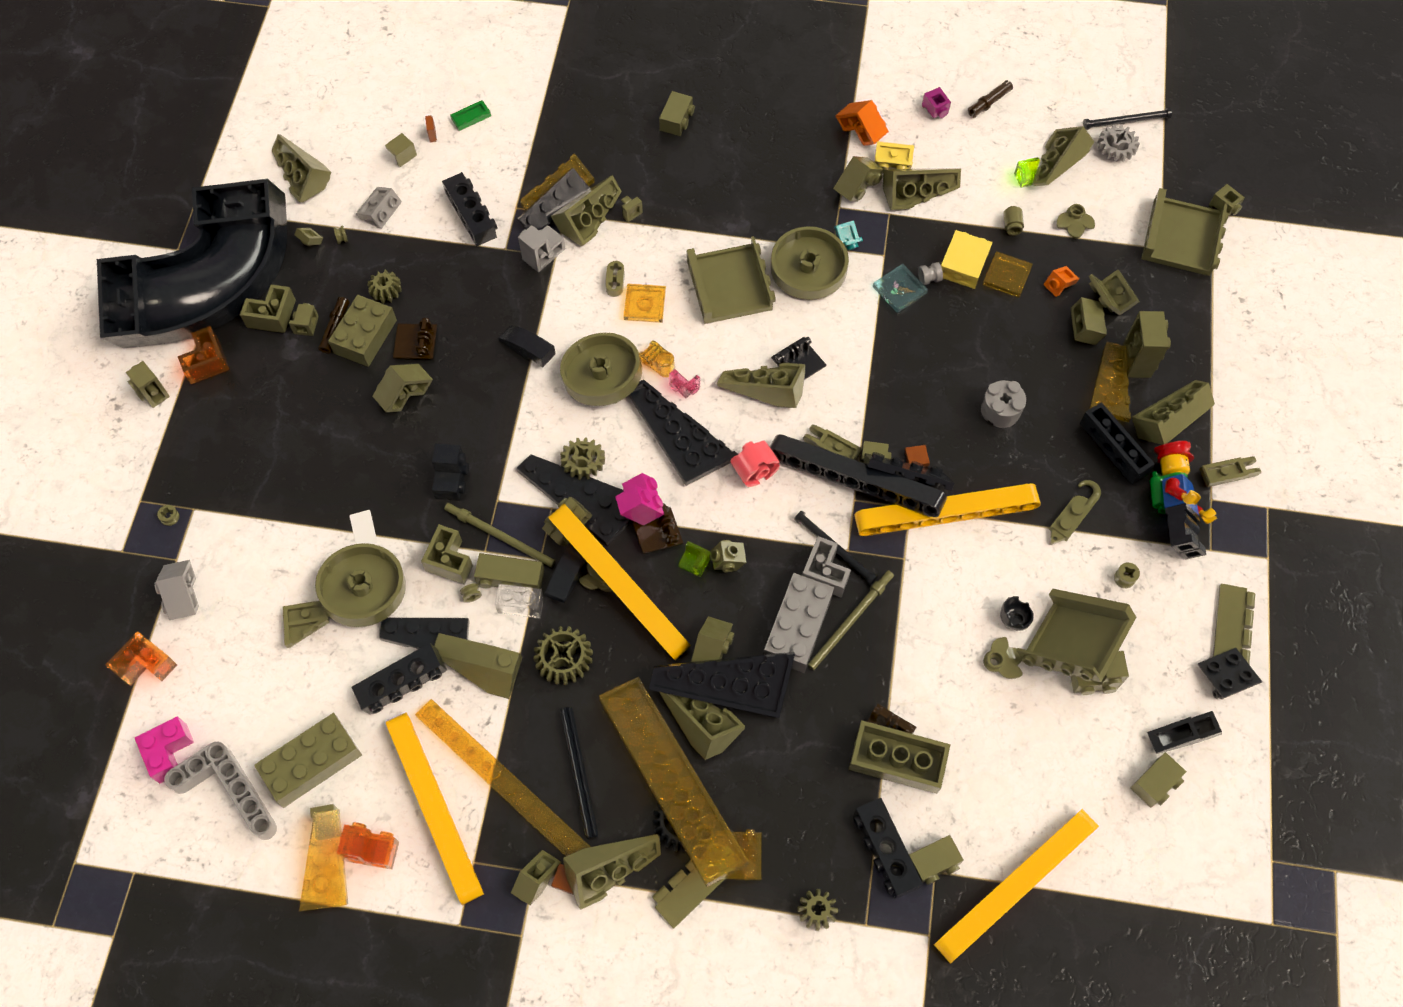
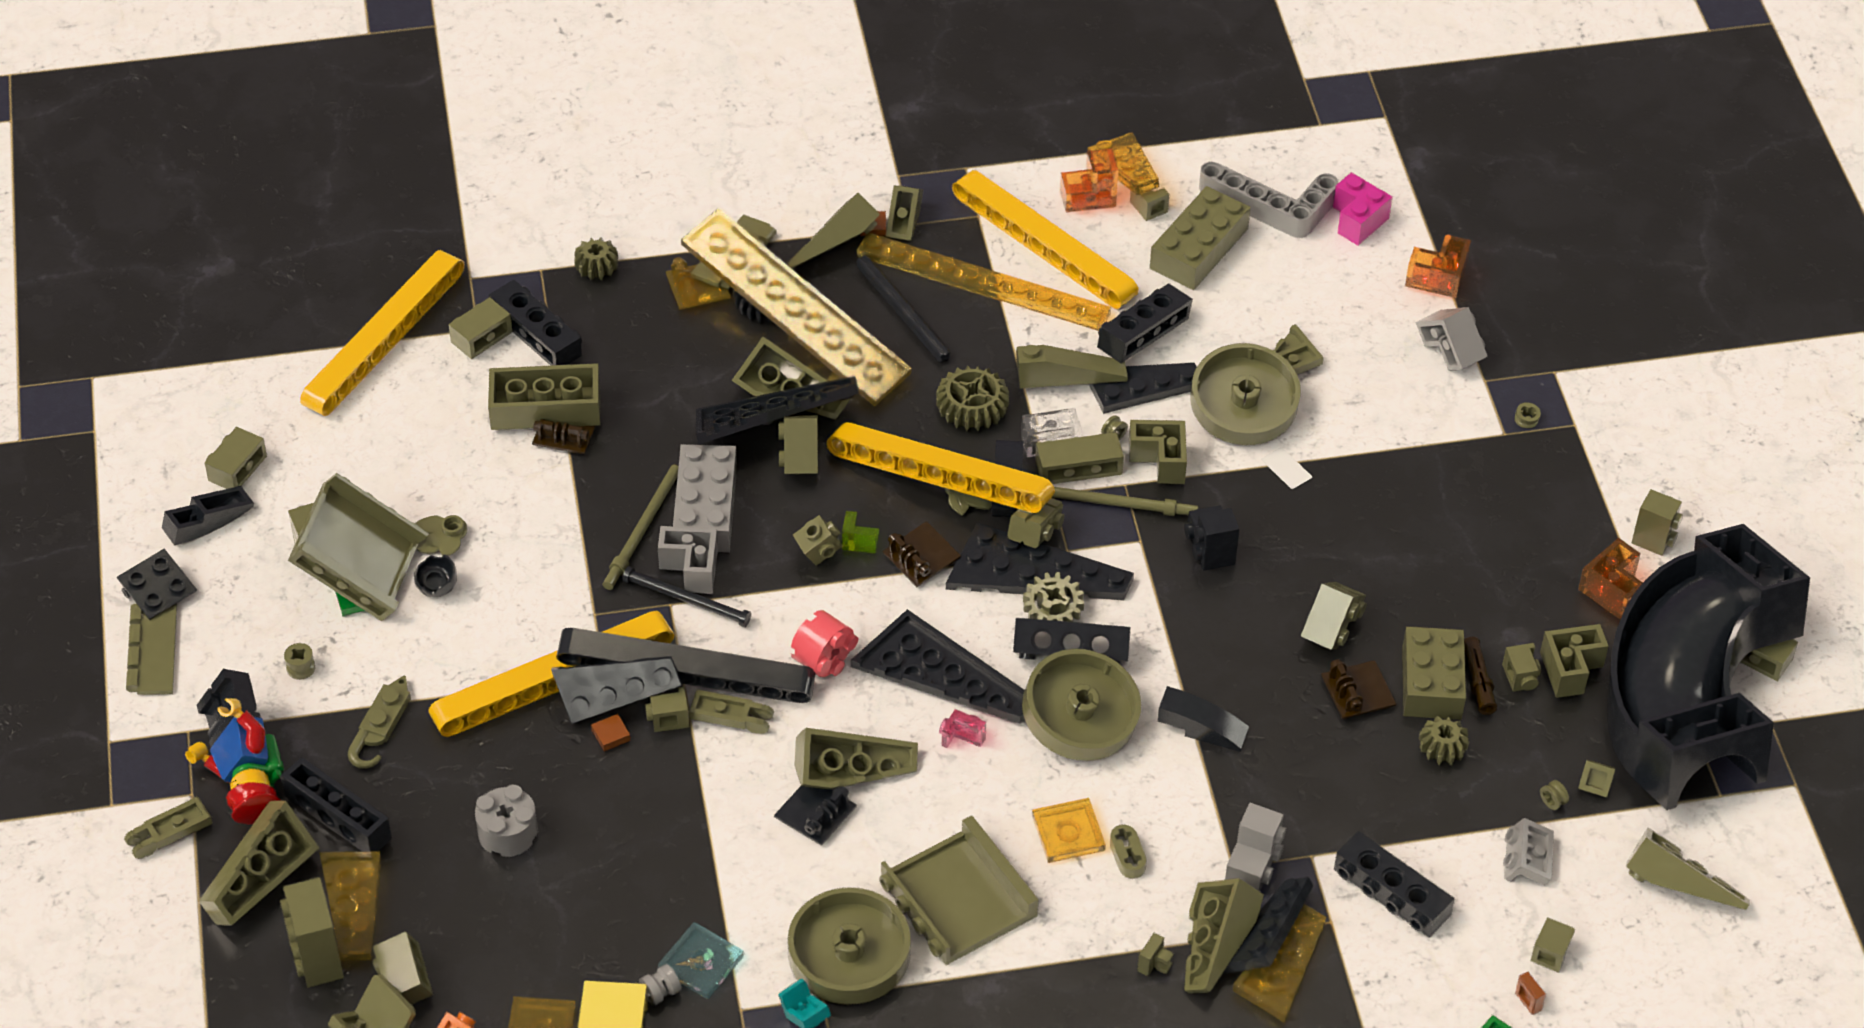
camera: 160 degrees right, 15 degrees down
dark pink brick [615,473,664,525] -> none
clear yellow piece [639,340,675,377] -> none
none -> black brick [1013,617,1131,666]

